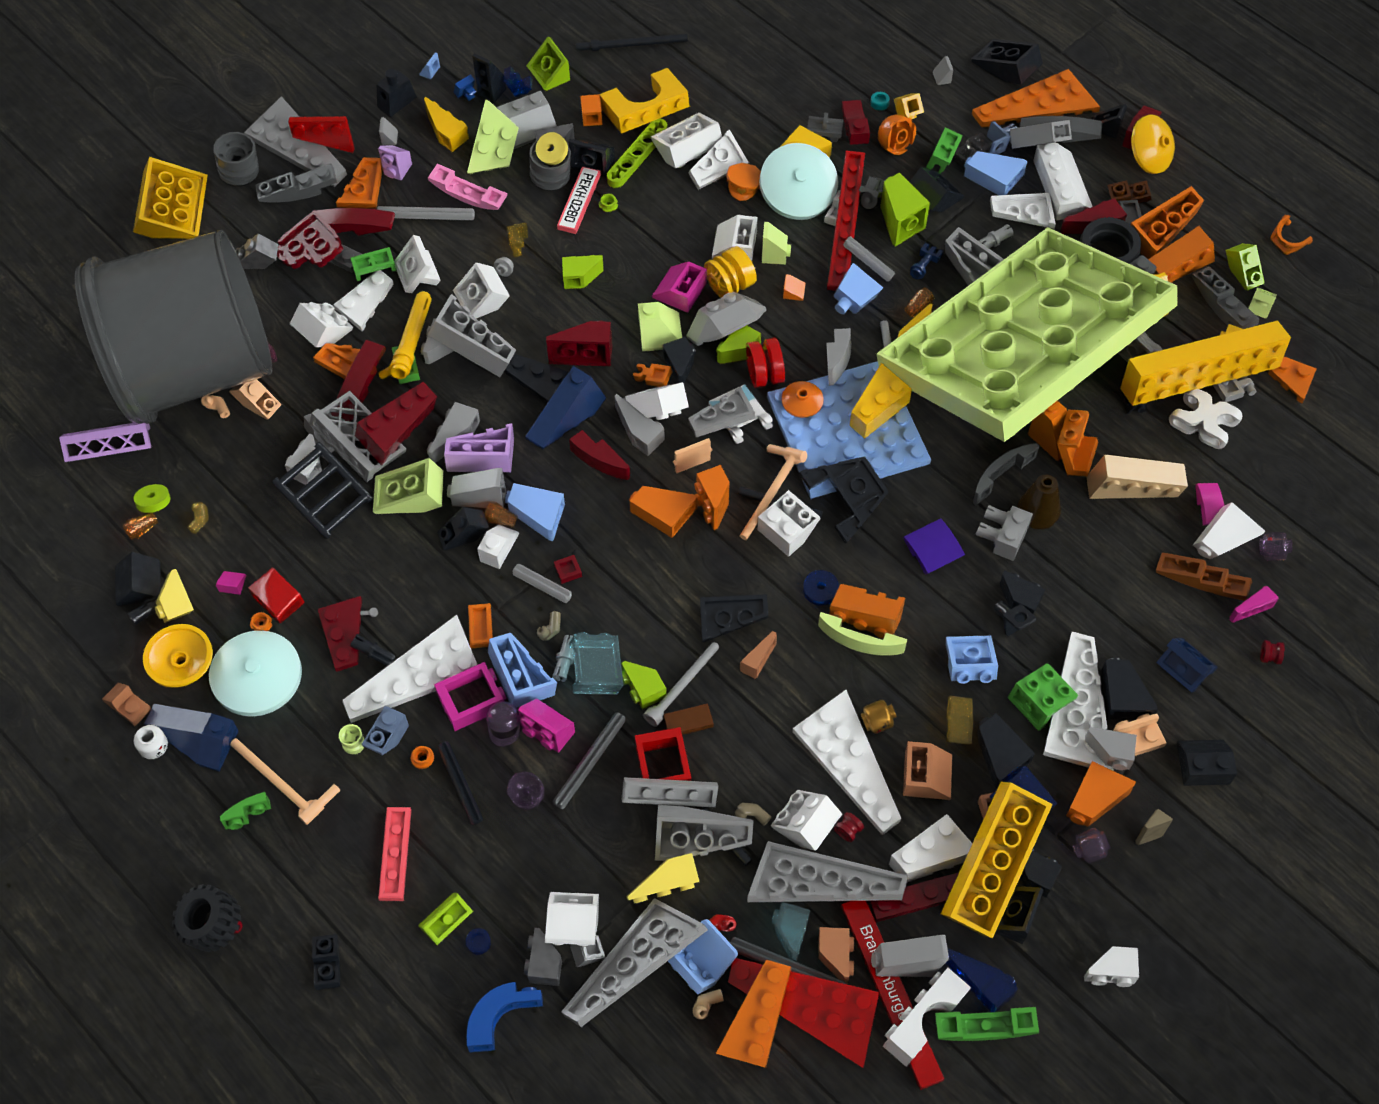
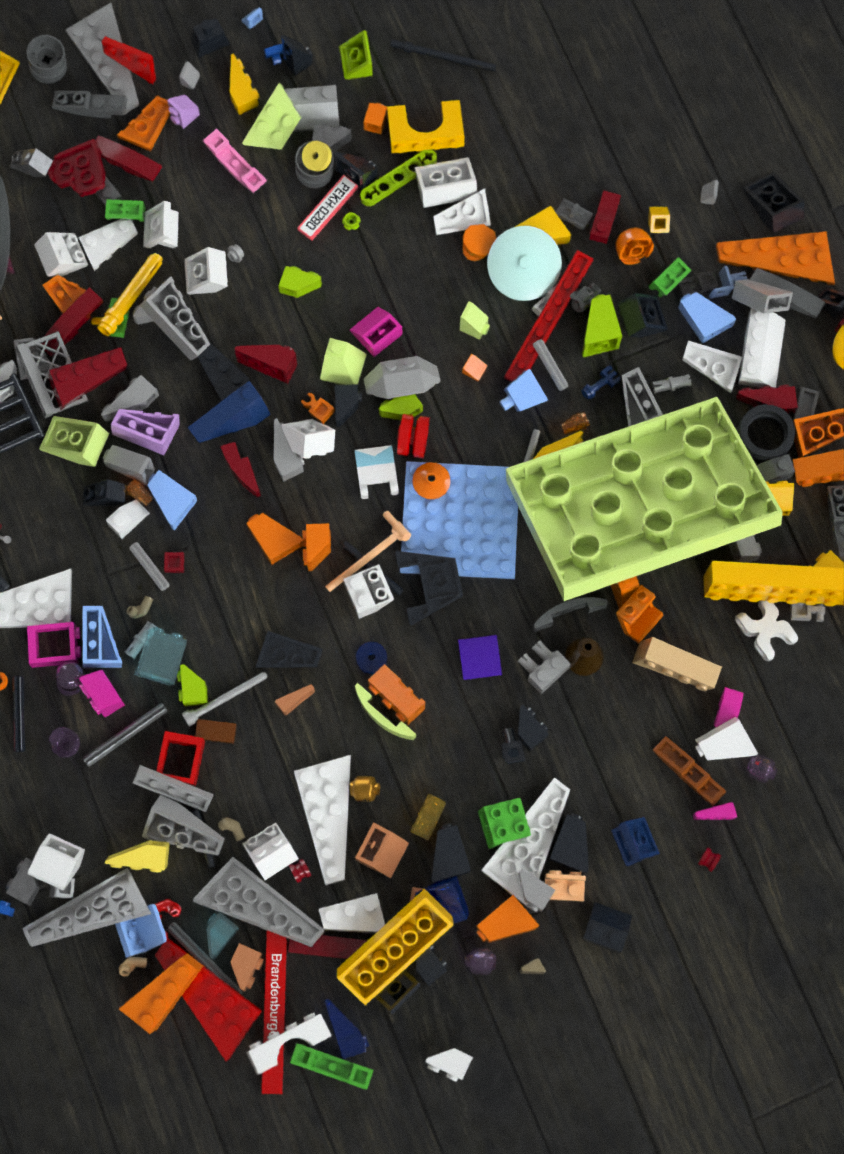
camera: 20 degrees right, 15 degrees up
light grey axle [377,206,475,220] -> none
orange tile [468,603,493,649] -> none
clear blue bracket [504,66,532,97] -> none
clear yellow bracket [507,223,528,257] -> none
light nougat piece [673,438,712,473] -> none
light grey wing [688,386,756,437] -> none
yellow wheel [704,246,757,298] -> none
white slope [712,215,757,262] -> none
light grey slope [827,328,851,386] -> none
yellow wedge [850,363,912,439] -> none
teal tile [870,92,890,111] -> none
light grey slope [871,935,949,977] -> none
light blue plate [946,636,998,684] -> none
reddish brown slope [1107,180,1152,203] -> none

